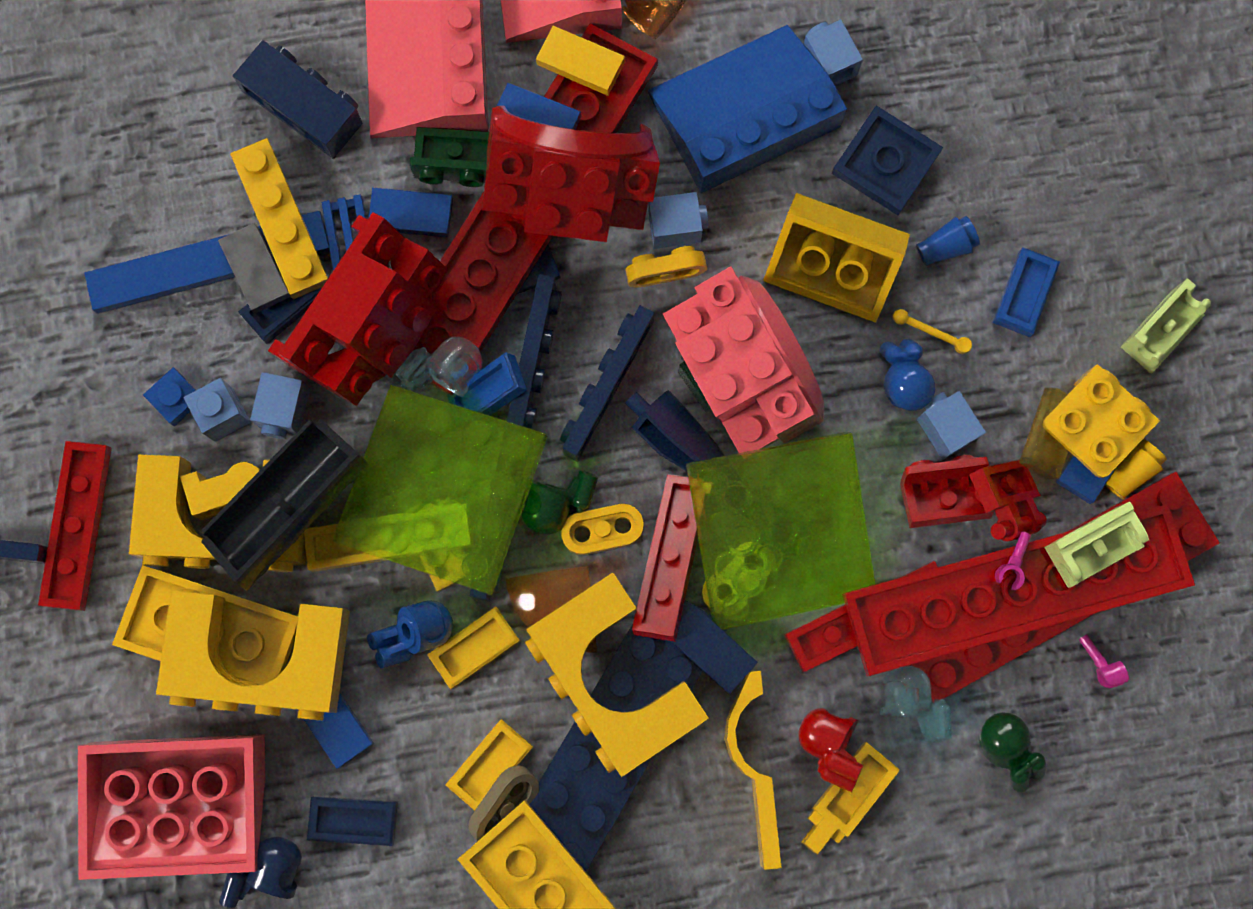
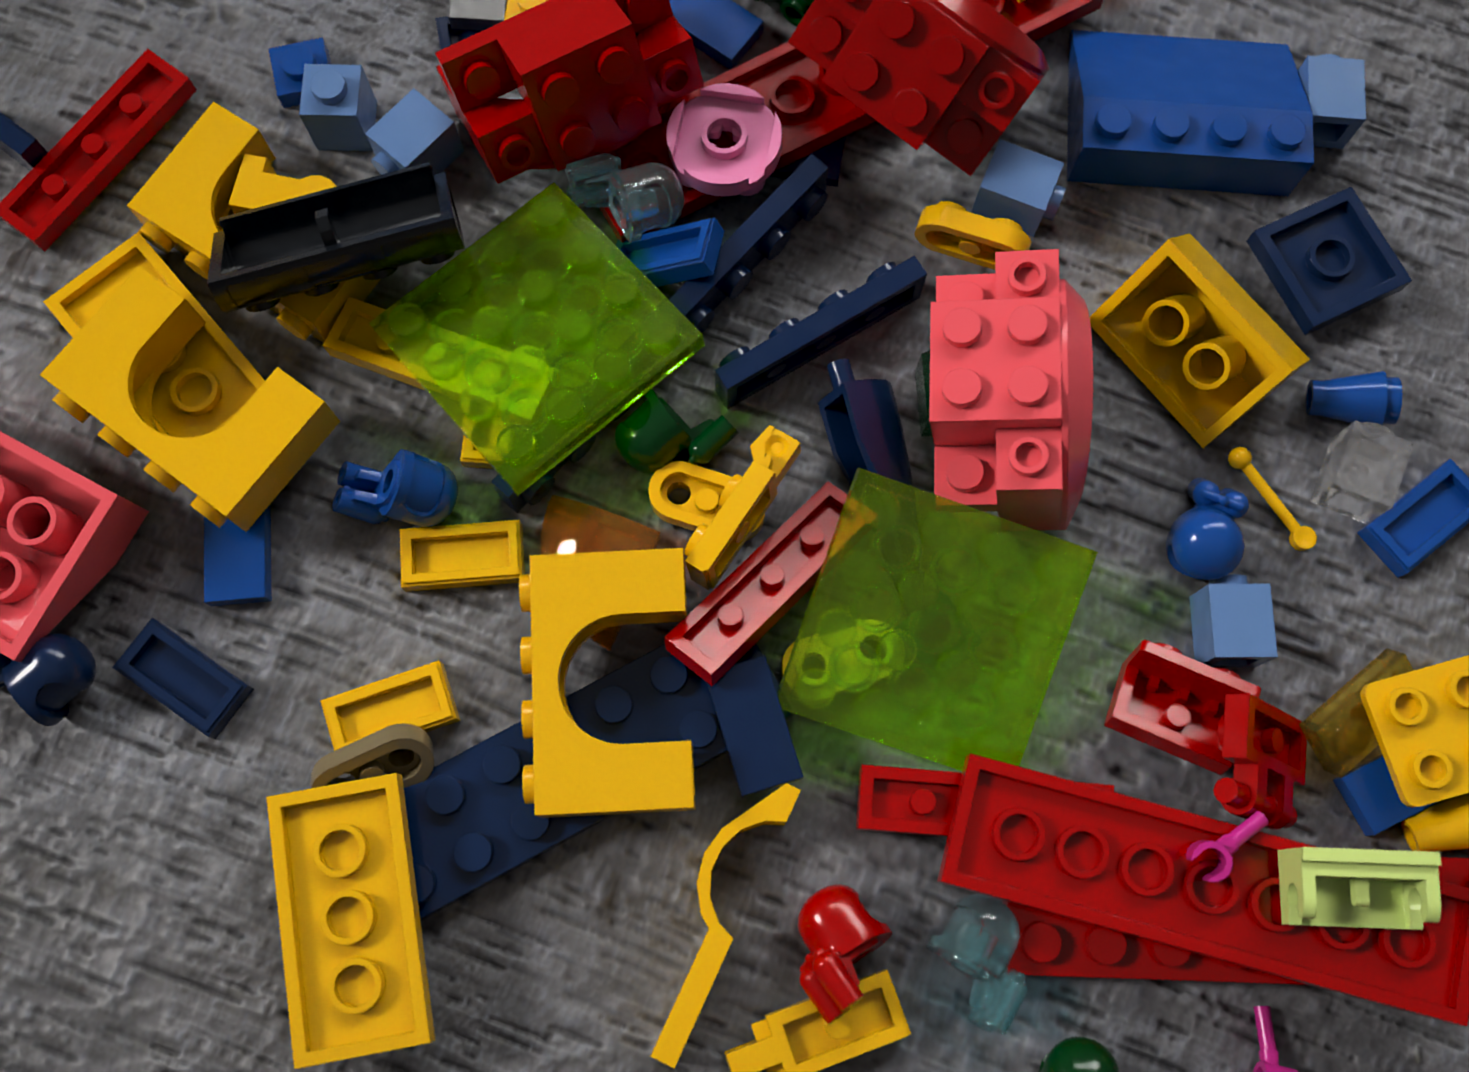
camera: 30 degrees right, 5 degrees down
none -> bright pink plate [666,83,782,196]
none -> yellow hinge [684,425,801,590]
none -> clear brick [1310,420,1414,524]

